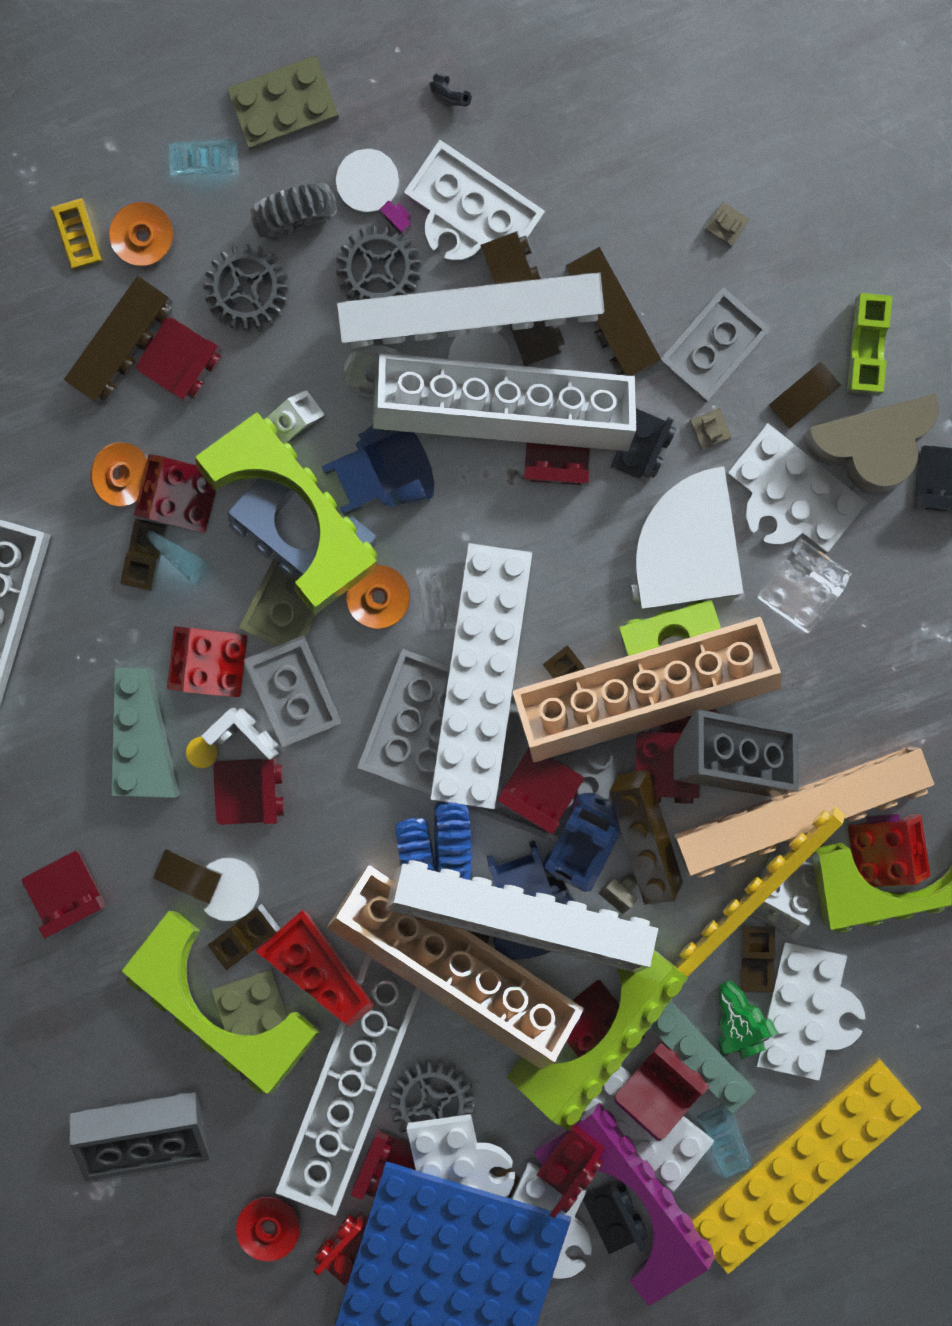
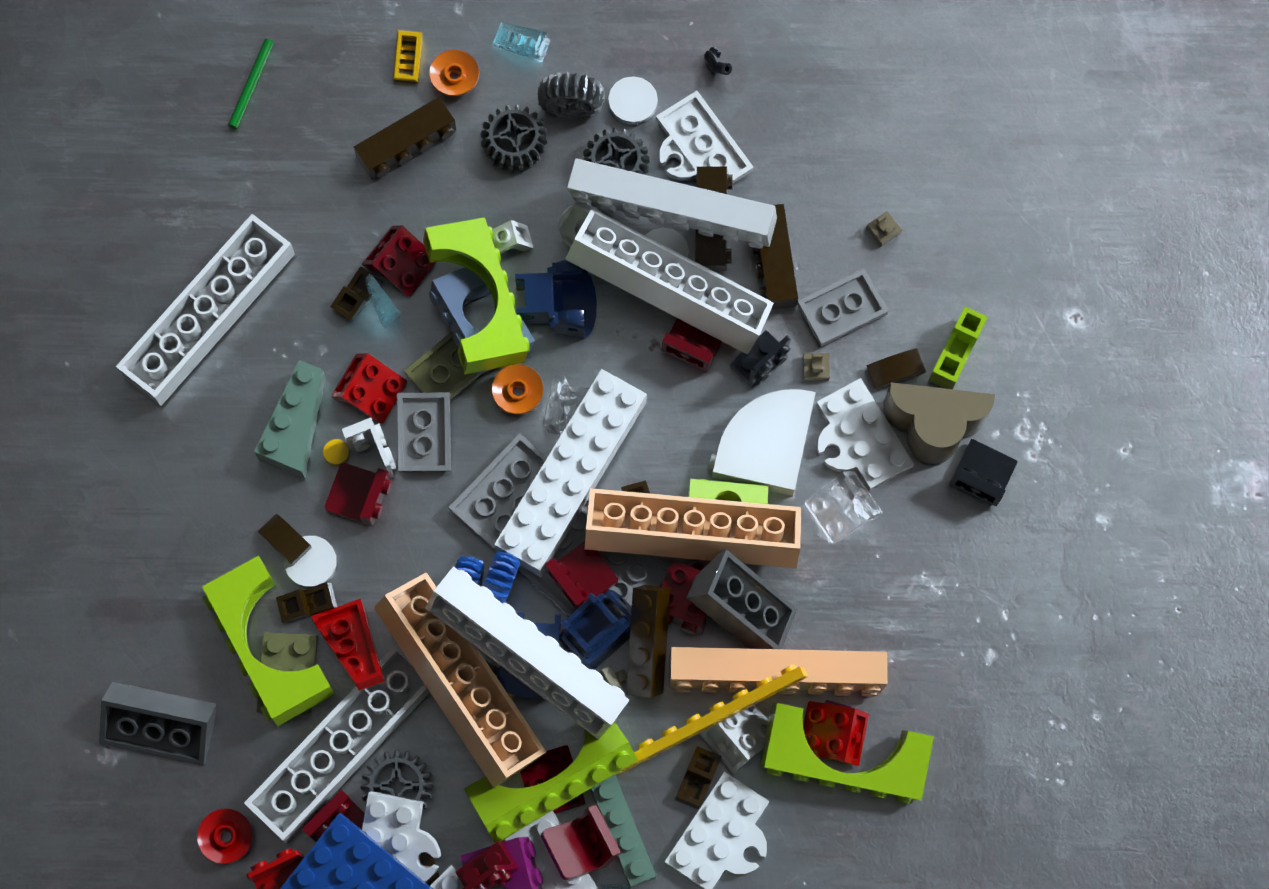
camera: 20 degrees right, 15 degrees down
dark red bracket [21,850,107,939] -> none
orange dish [90,442,147,506] -> none
dark red bracket [136,317,222,403] -> none
olive plate [227,55,339,150] -> none
magenta plate [380,200,412,237] -> none
green rock [718,980,778,1059] -> none

